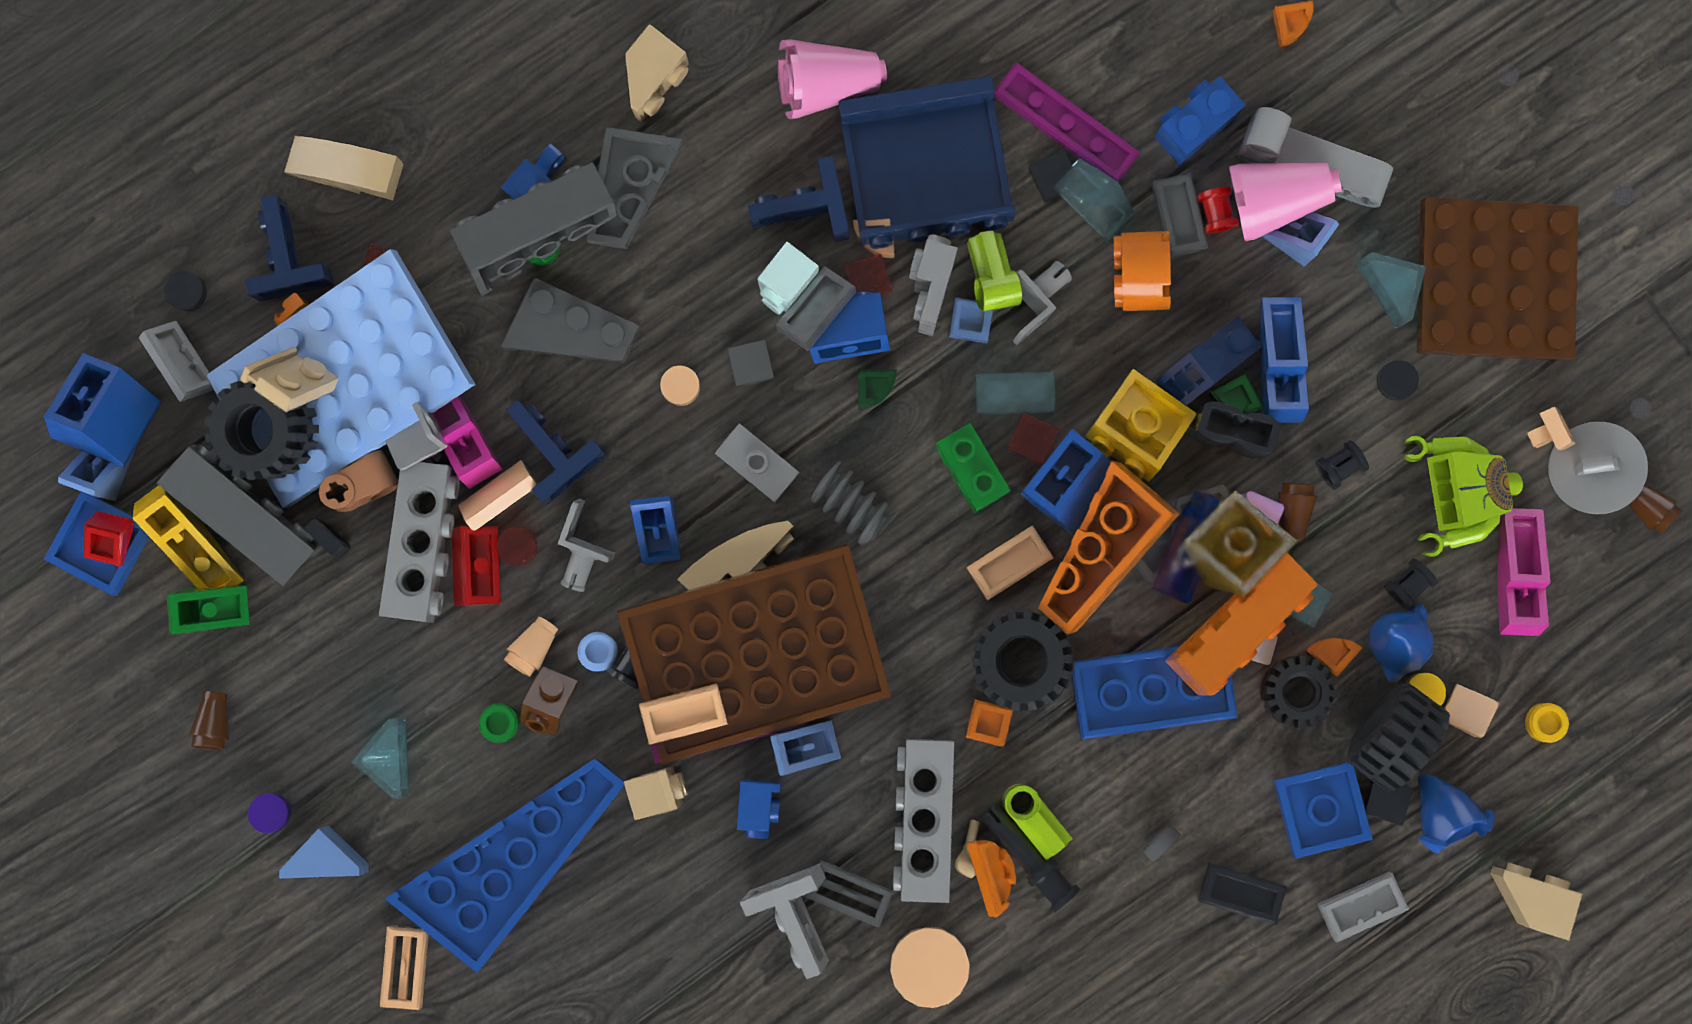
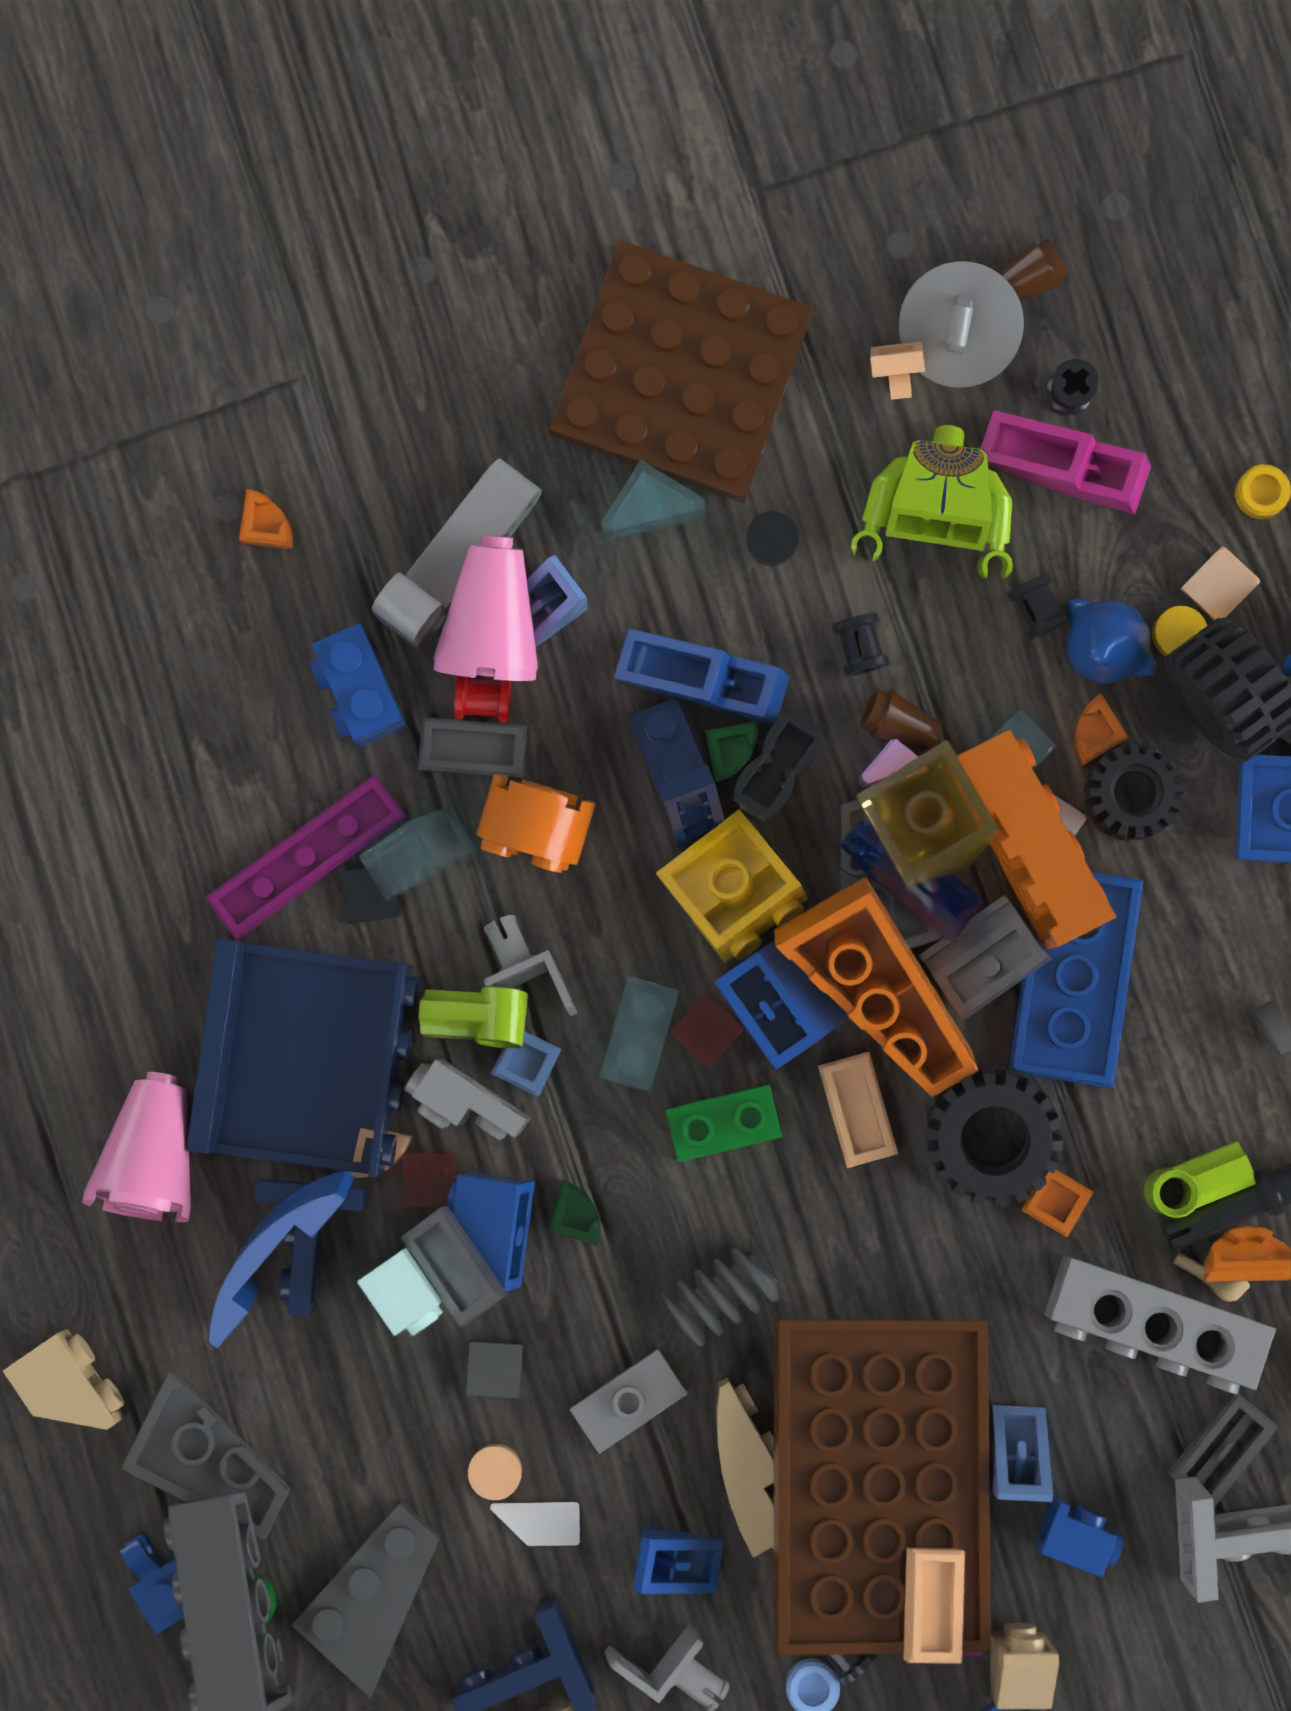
camera: 75 degrees left, 0 degrees up
none -> slope [209,1171,354,1348]
none -> white sticker [490,1502,580,1546]
none -> flat silver plate [918,895,1051,1019]
none -> black bush [1046,359,1100,416]

